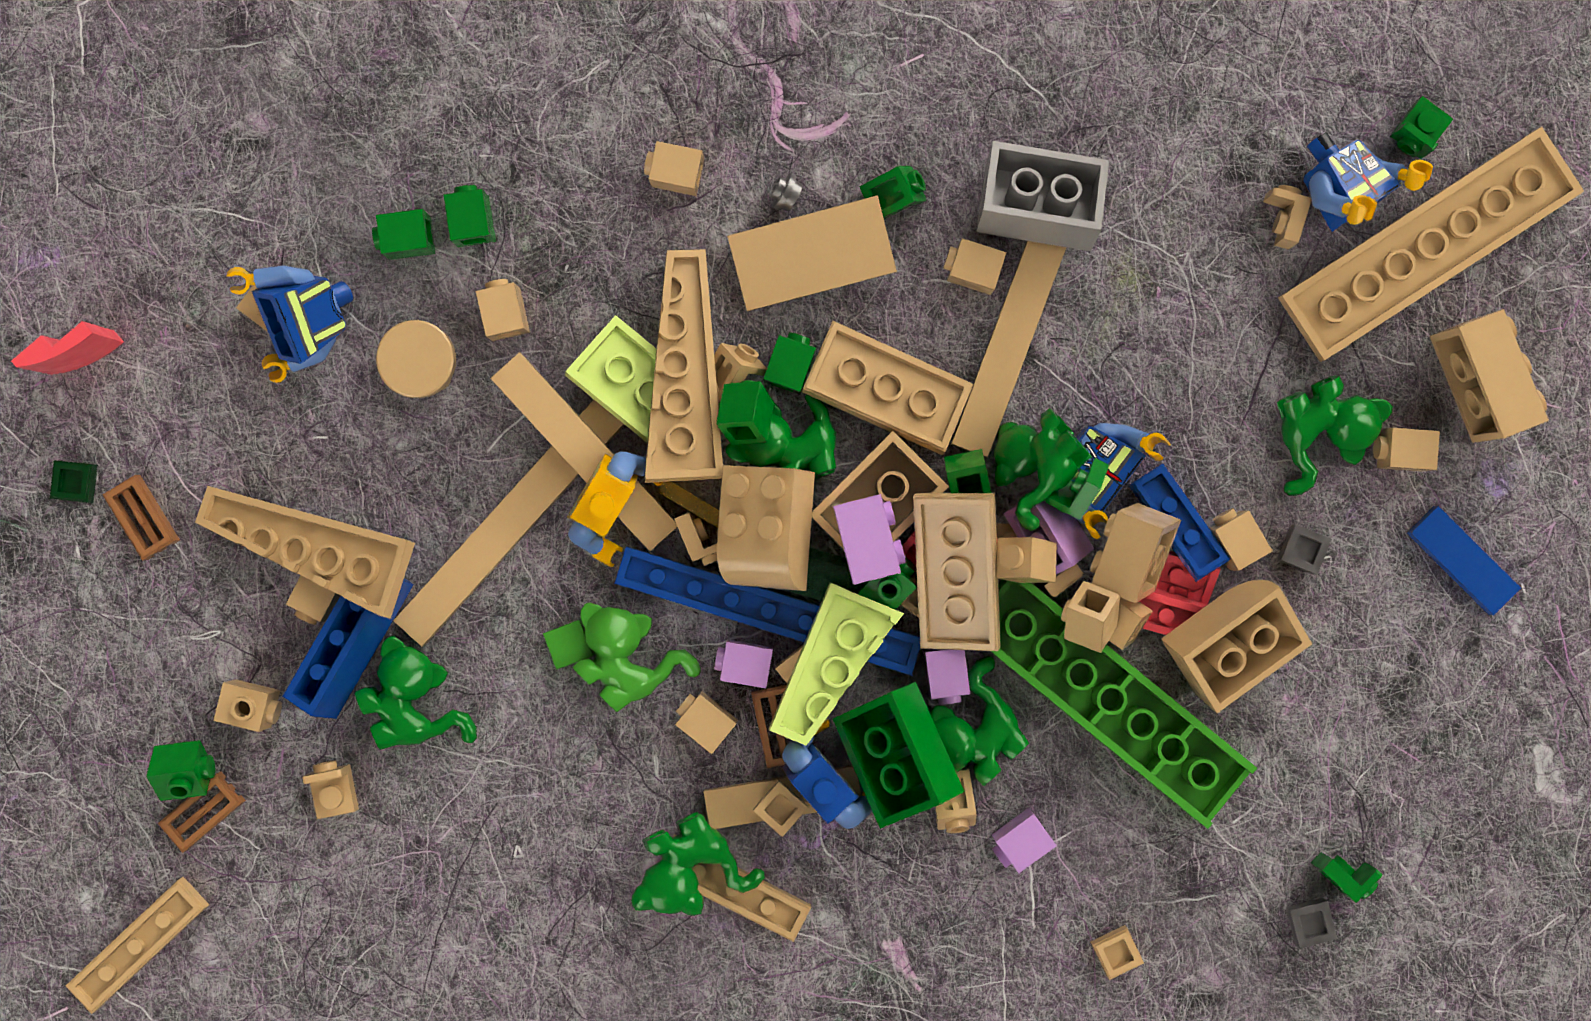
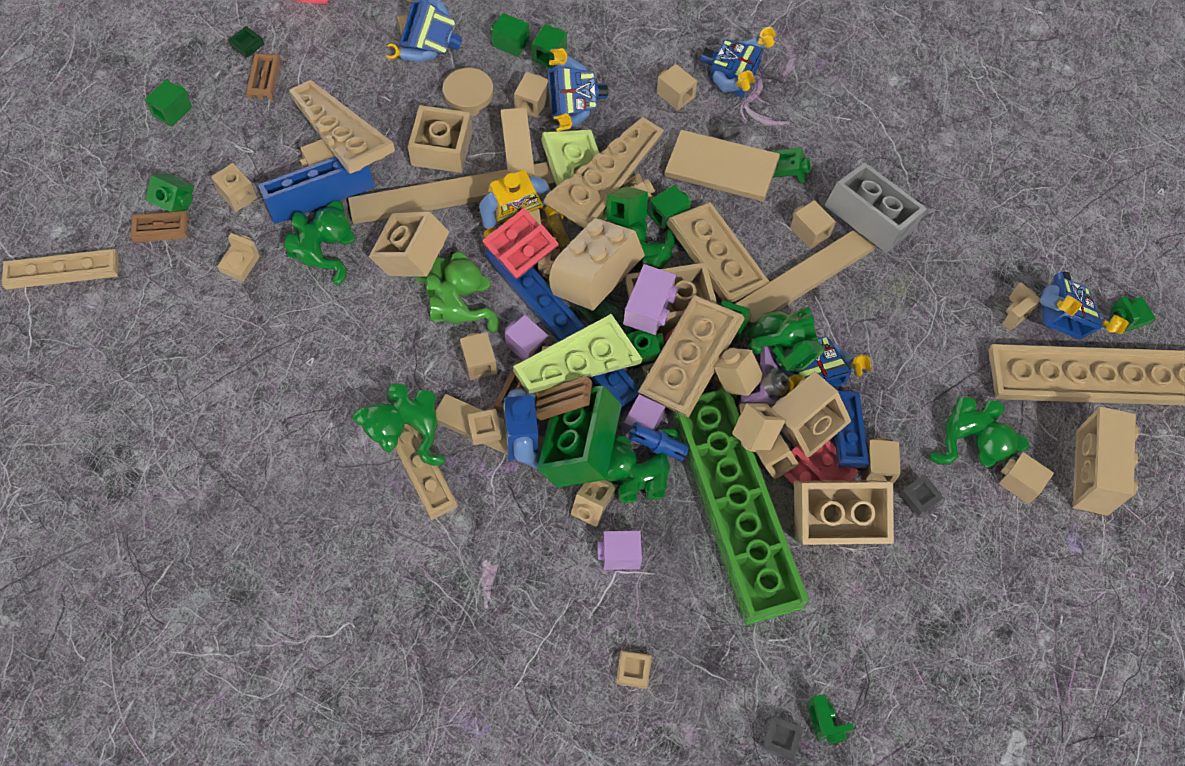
camera: 20 degrees right, 25 degrees down
blue tile [1407,506,1521,615] -> none
none -> green brick [145,79,192,127]
none -> tan brick [369,212,449,277]
none -> tan brick [408,105,472,173]
none -> coral slope [482,208,559,280]
none -> medium nougat tile [536,376,592,421]
none -> torso [547,48,608,132]
none -> blue pin [628,422,689,461]
none -> torso [701,27,776,98]
none -> flat silver plate [763,368,789,398]

